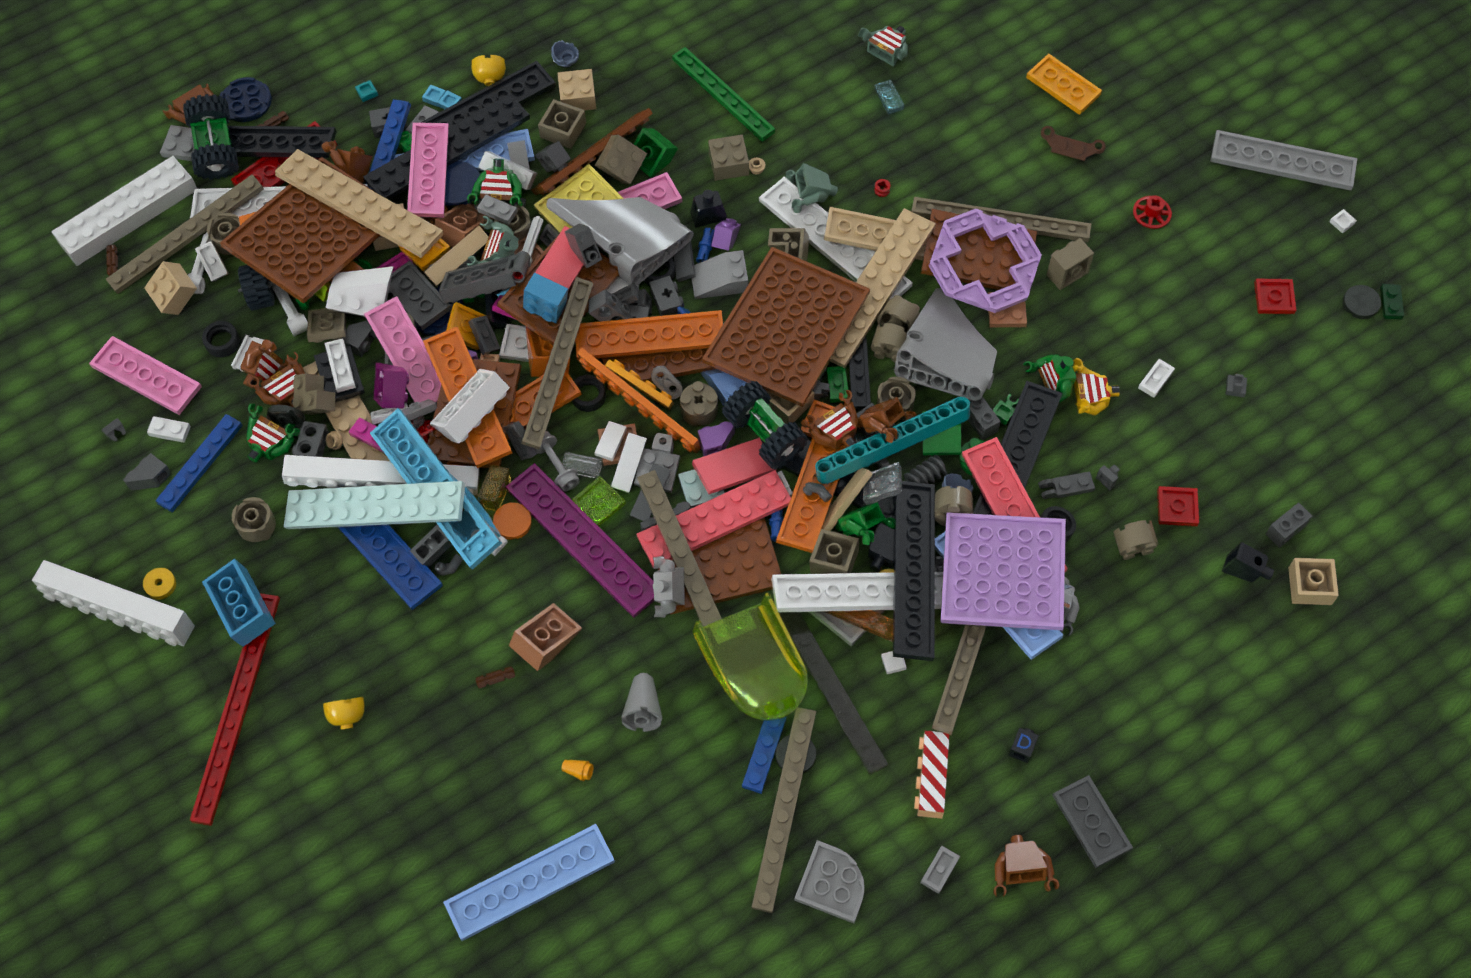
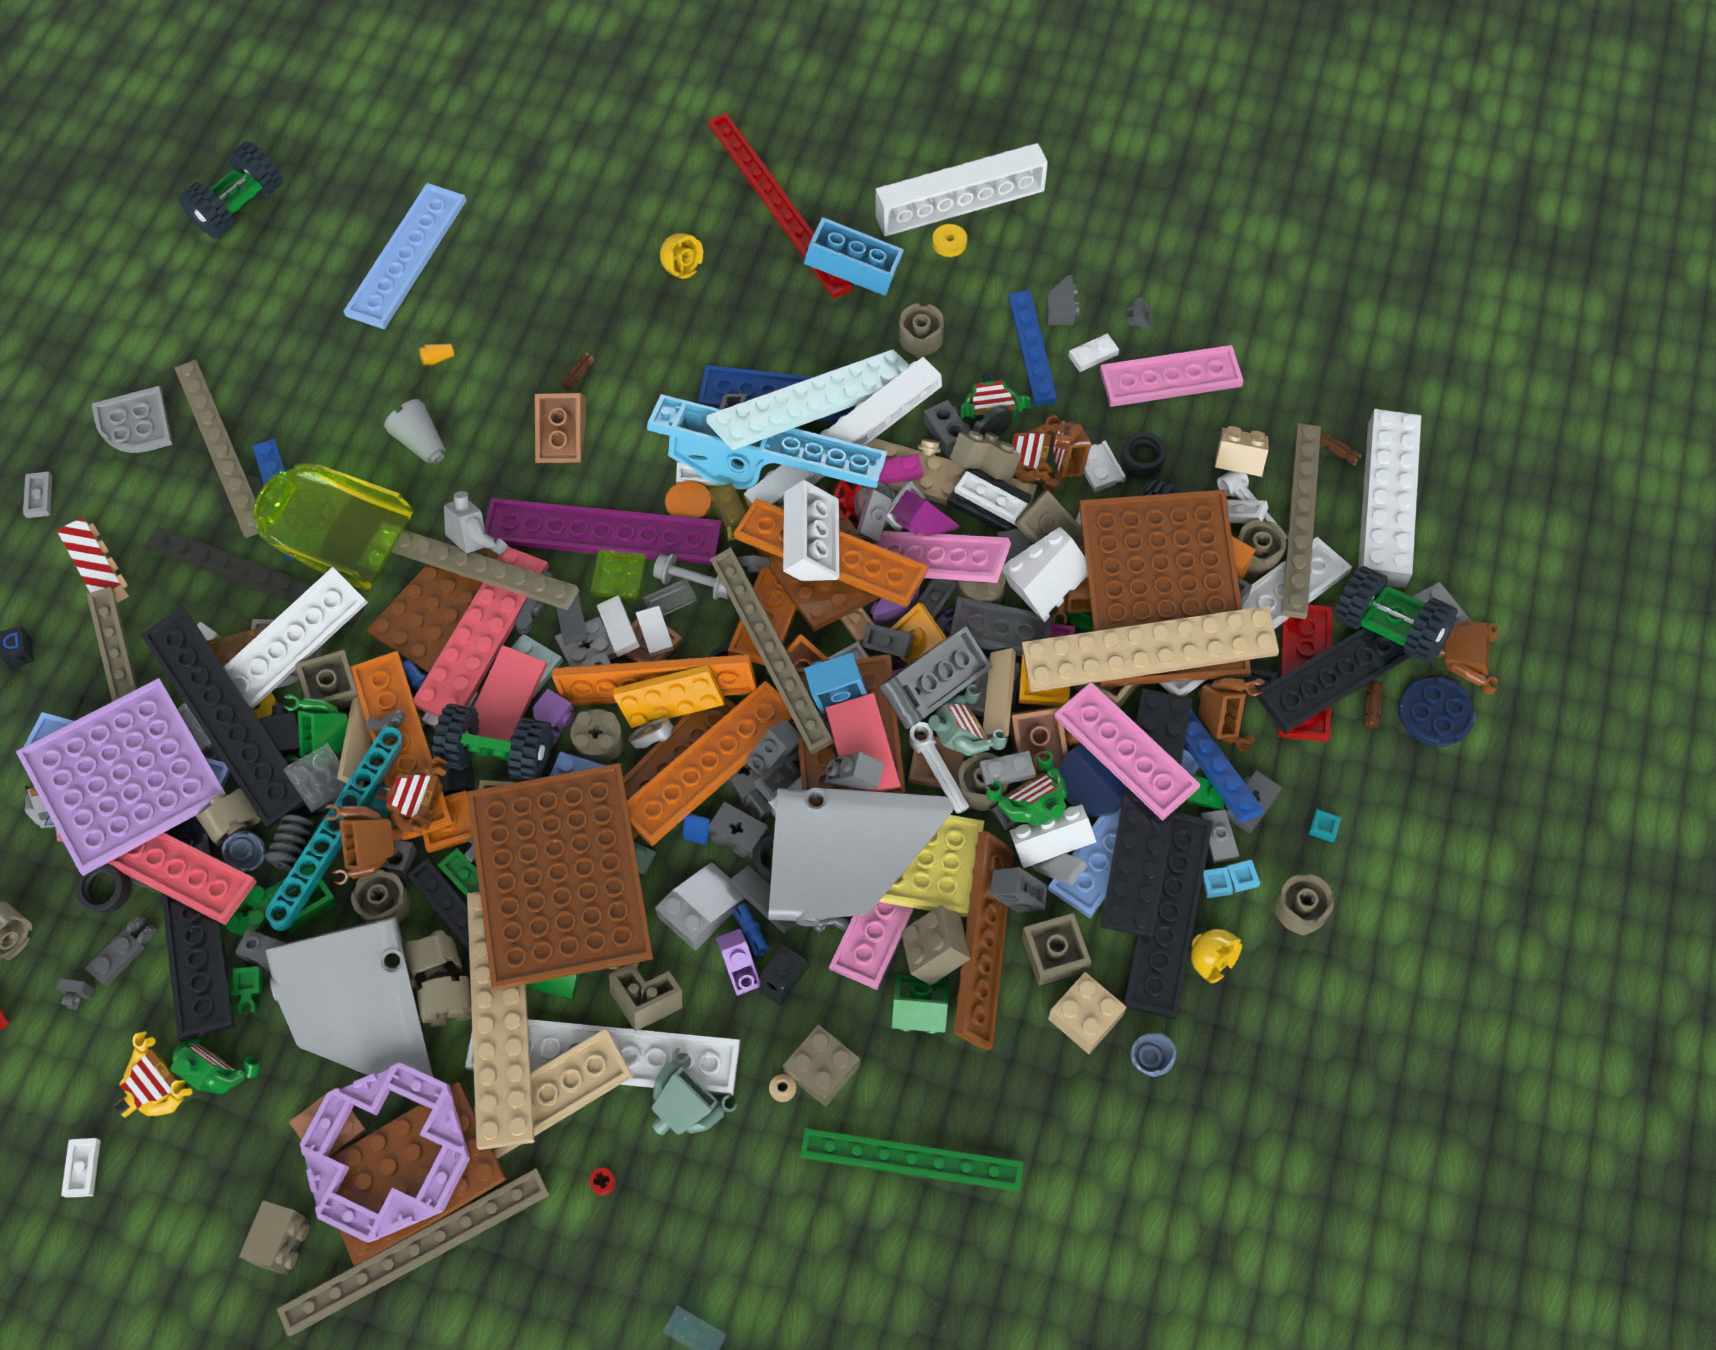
camera: 140 degrees right, 0 degrees up
none -> dark tan brick [1274,874,1334,935]

